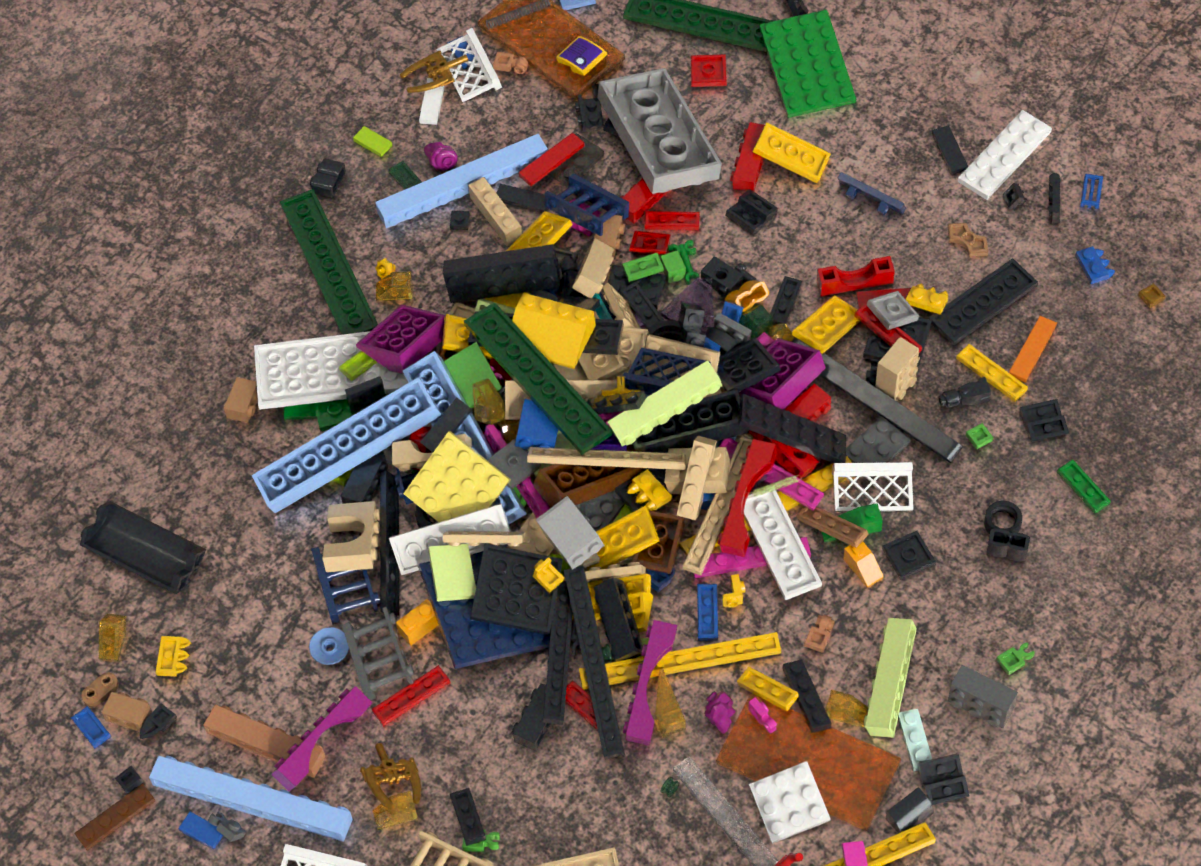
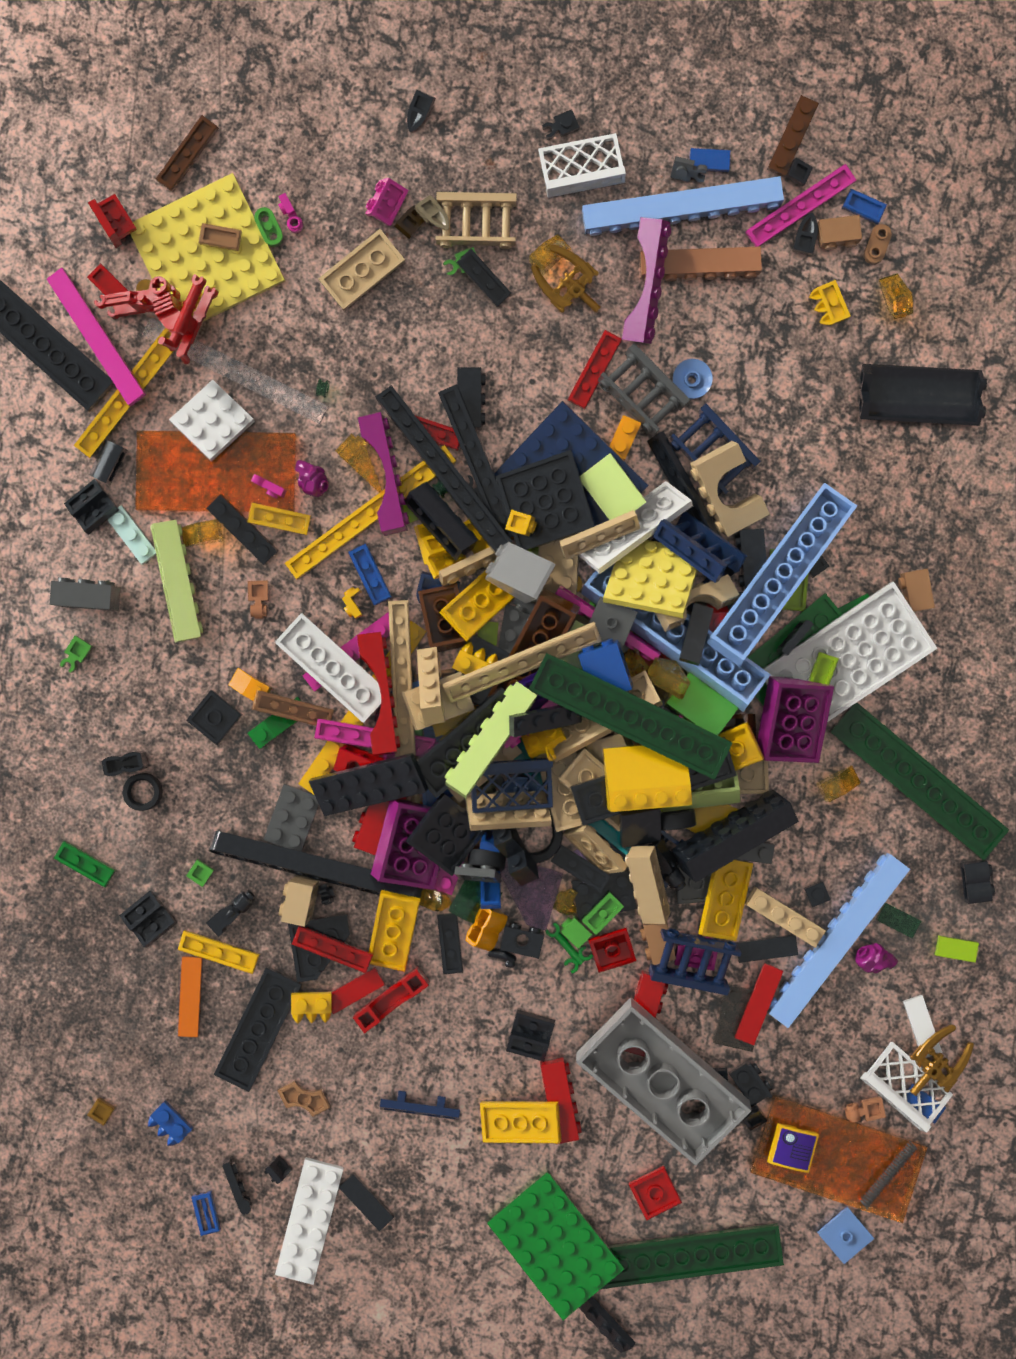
camera: 150 degrees right, 30 degrees up
yellow piece [375,258,396,281] -> none
red tile [645,211,700,230] -> none
yellowish green piece [749,475,802,497] -> none
white fence [832,462,913,512] -> none
light grey tile [867,291,919,330] -> none
none -> clear yellow plate [553,888,578,915]
none -> dark blue fence [653,511,747,583]
none -> dark pink plate [745,164,856,247]

